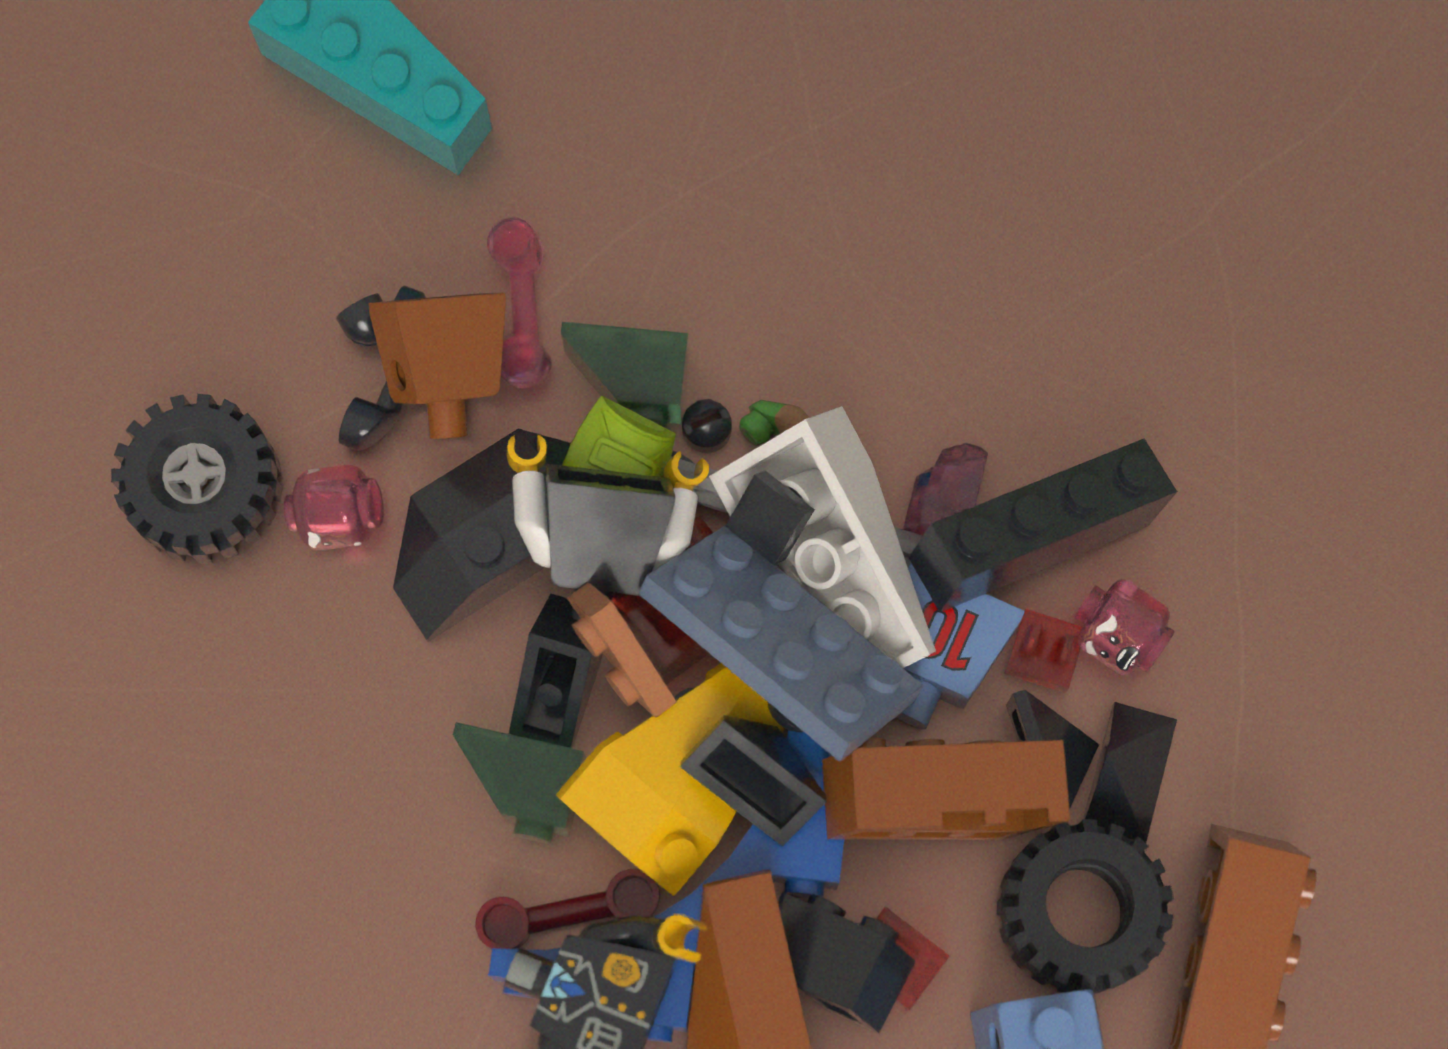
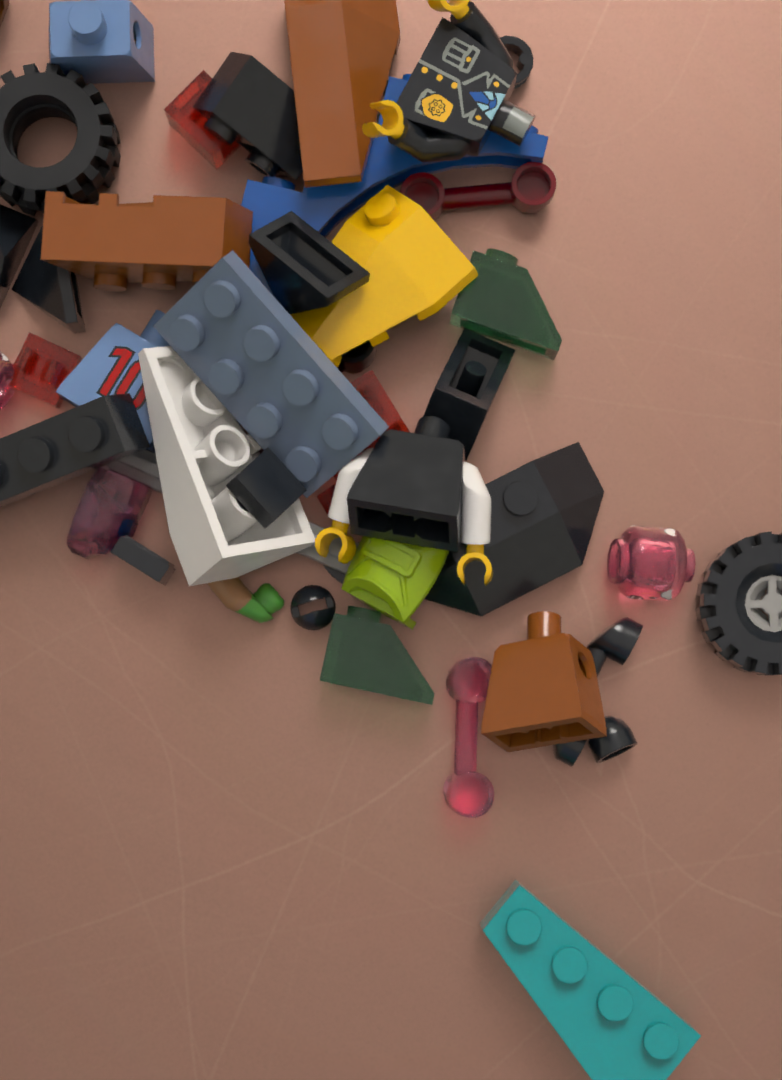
camera: 175 degrees left, 10 degrees up
nougat plate [567,582,677,718] -> none
none -> black tile [111,535,176,585]

